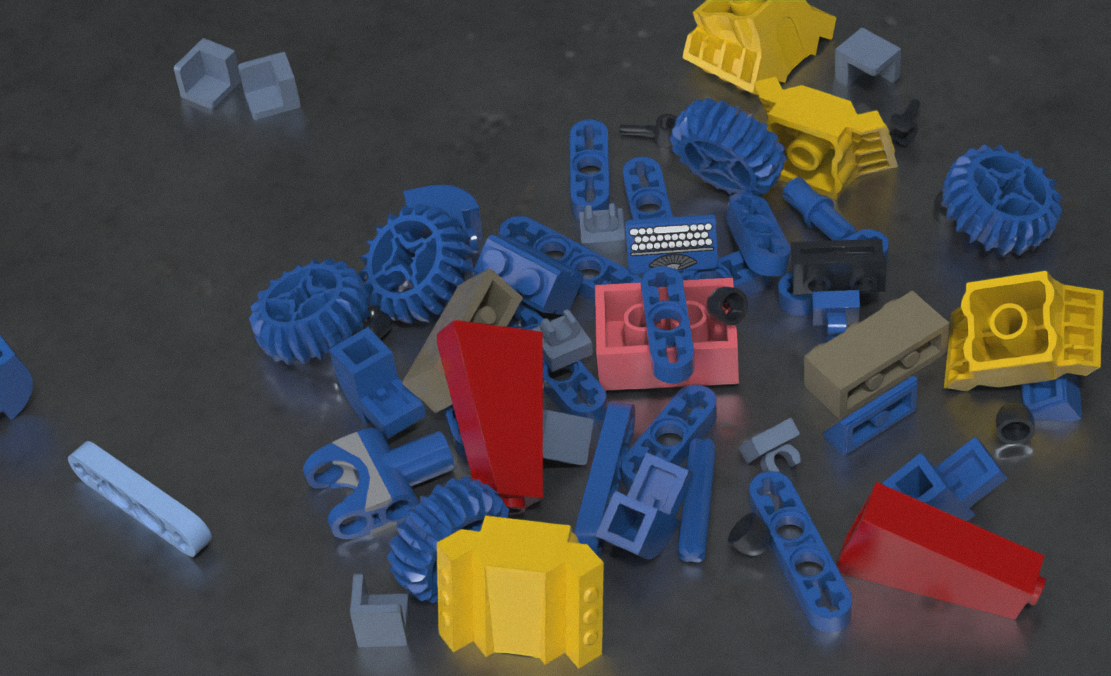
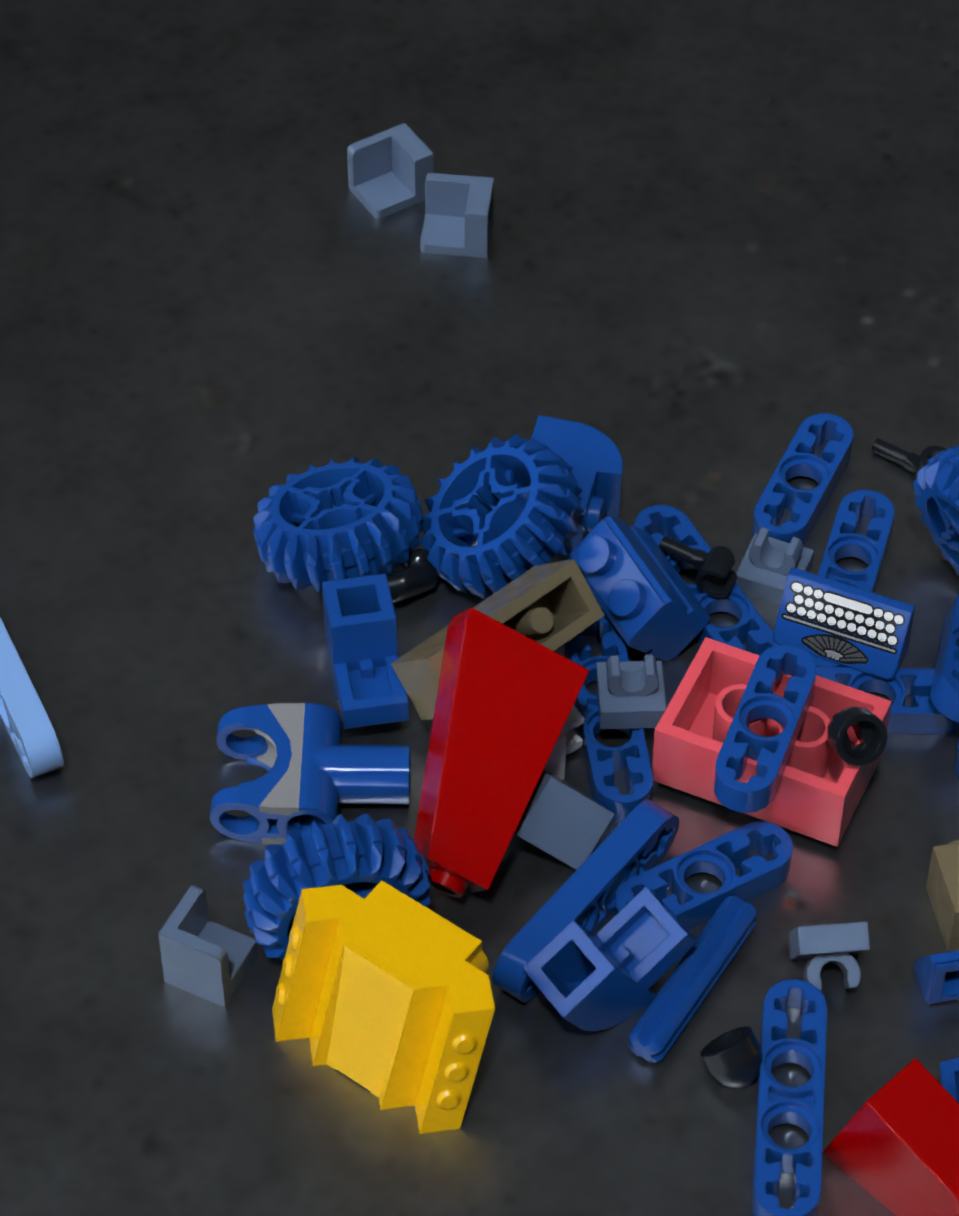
camera: 20 degrees right, 0 degrees up
none -> black hand [659,536,737,598]

